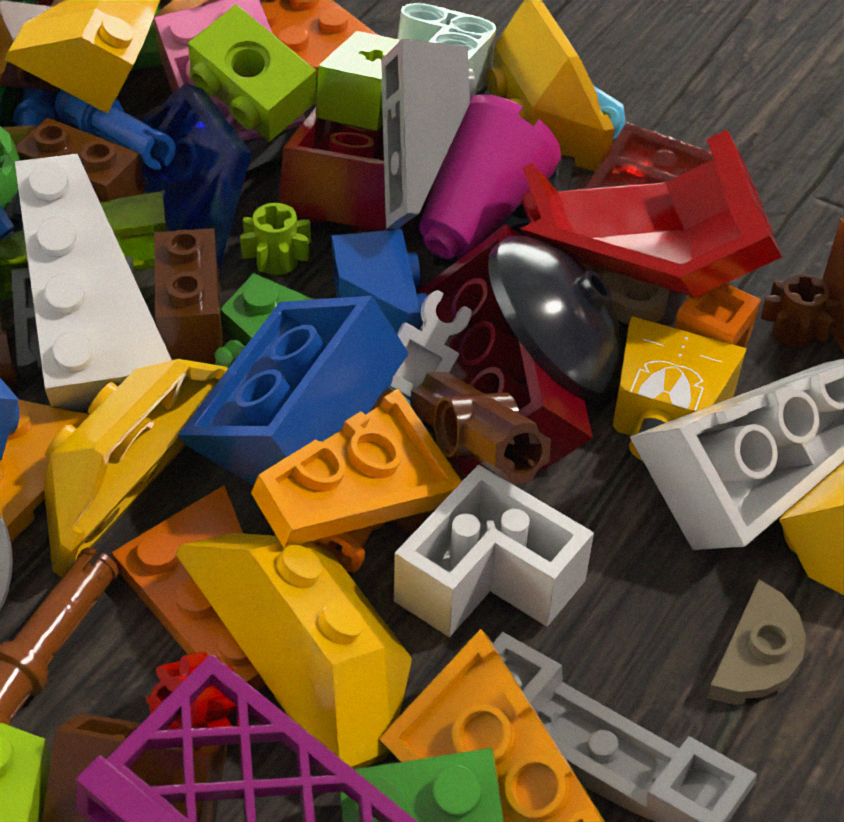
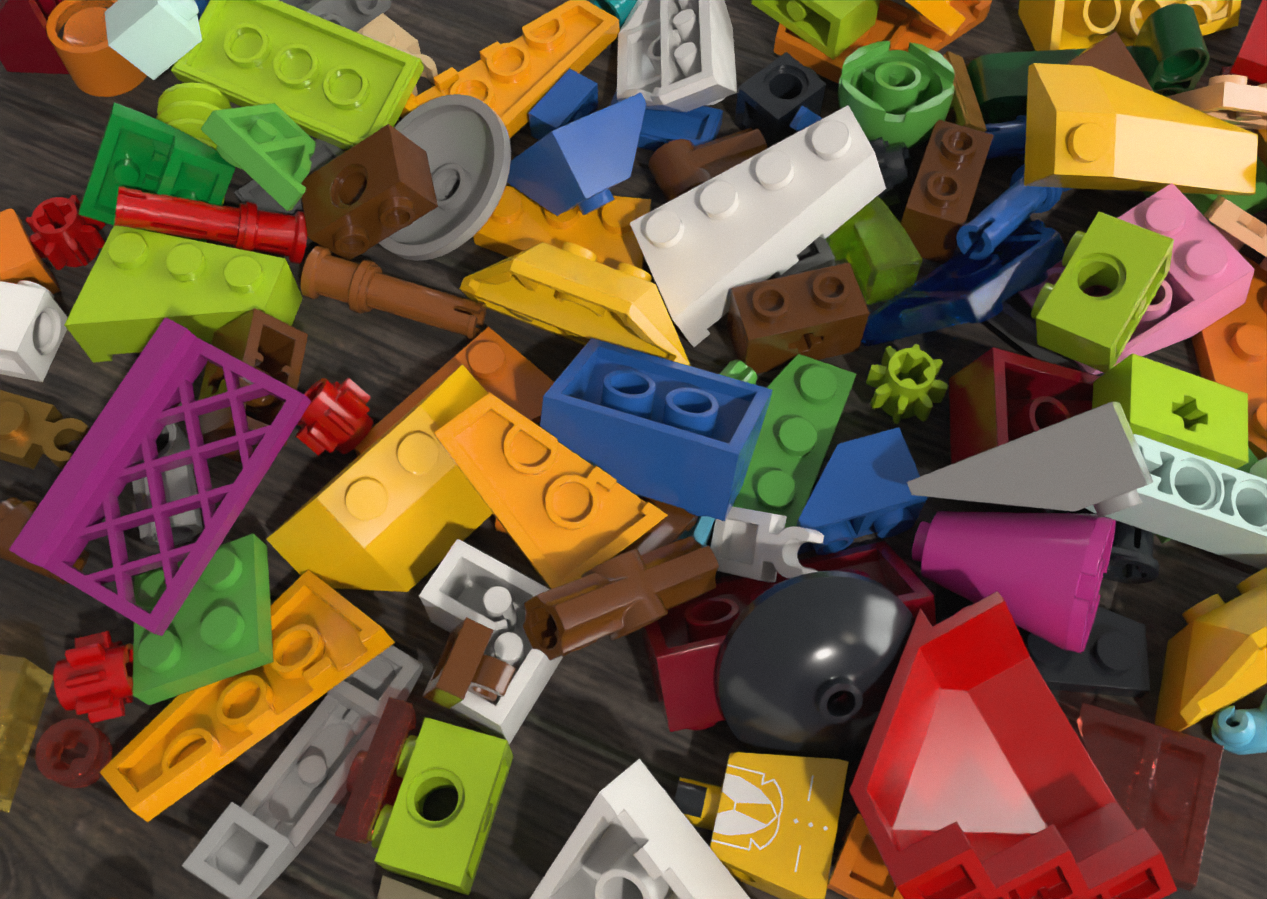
camera: 85 degrees right, 15 degrees up
none -> clear red plate [335,697,416,844]
none -> lime brick [372,717,514,896]
none -> reddish brown tile [422,617,516,709]

